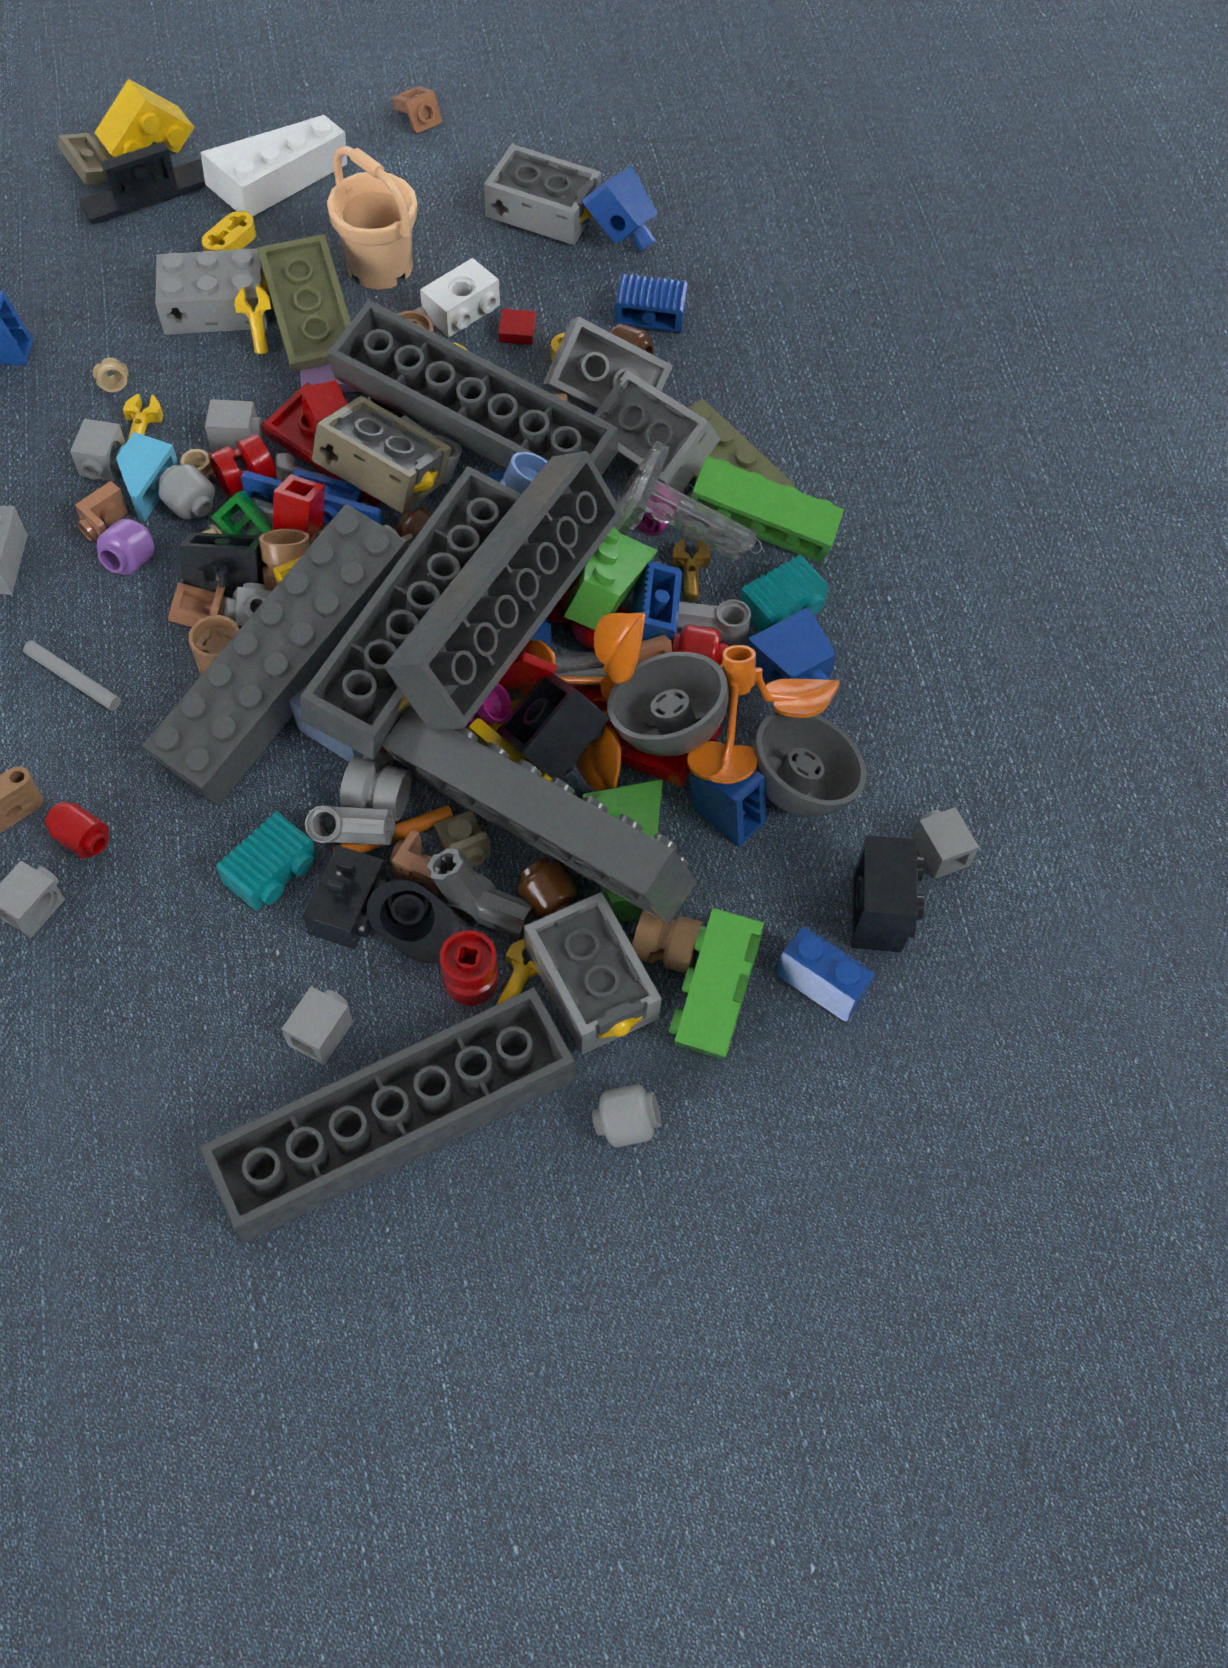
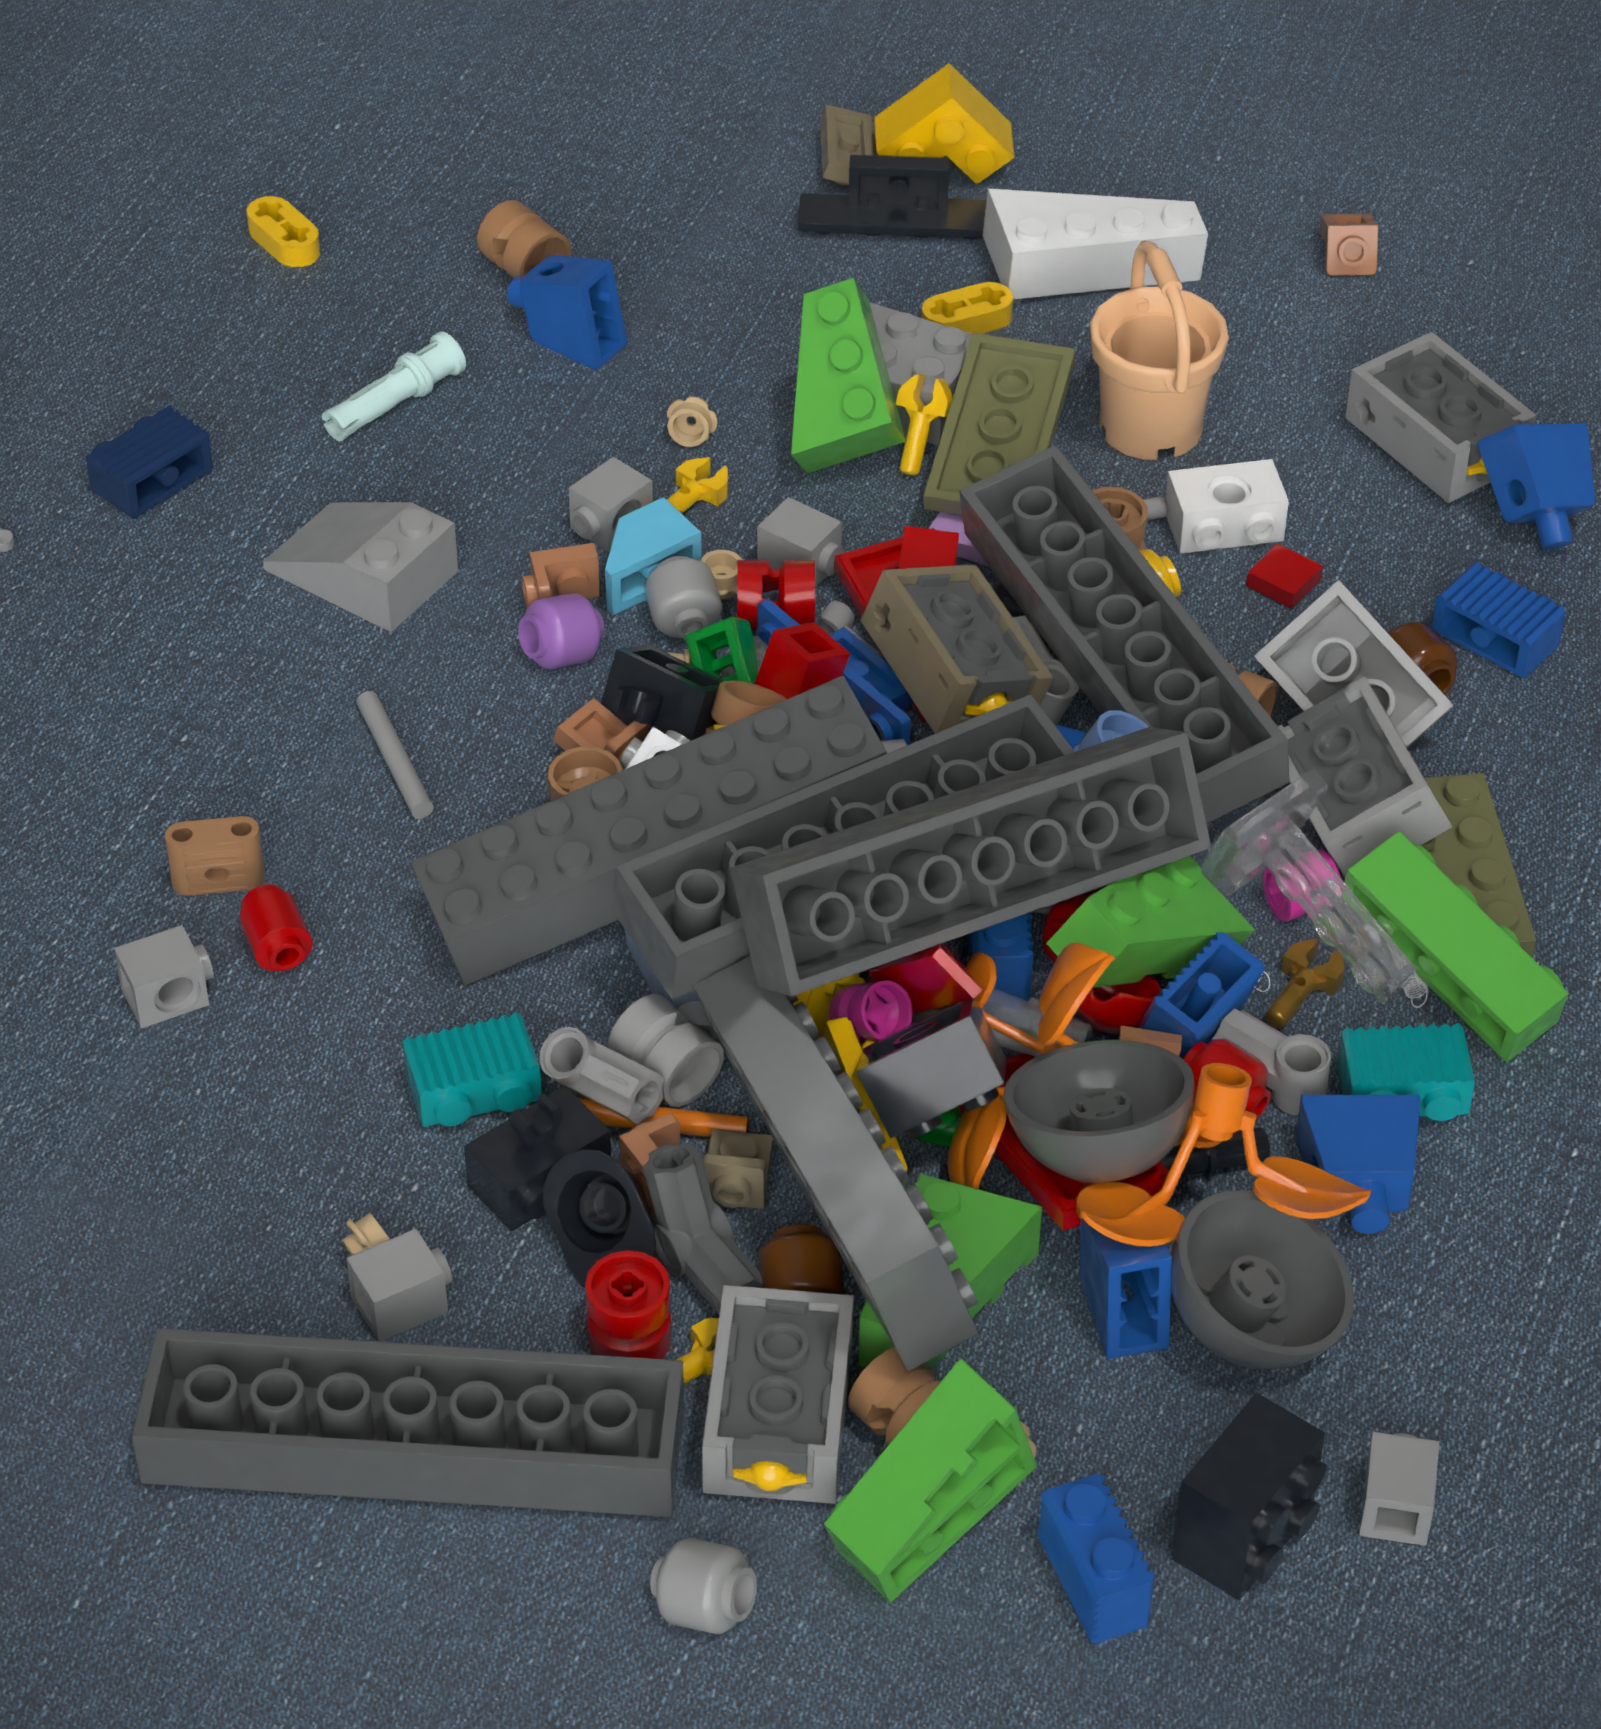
camera: 35 degrees right, 15 degrees down
none -> tan plate [342,1213,390,1256]
none -> bright green wedge [791,278,906,474]

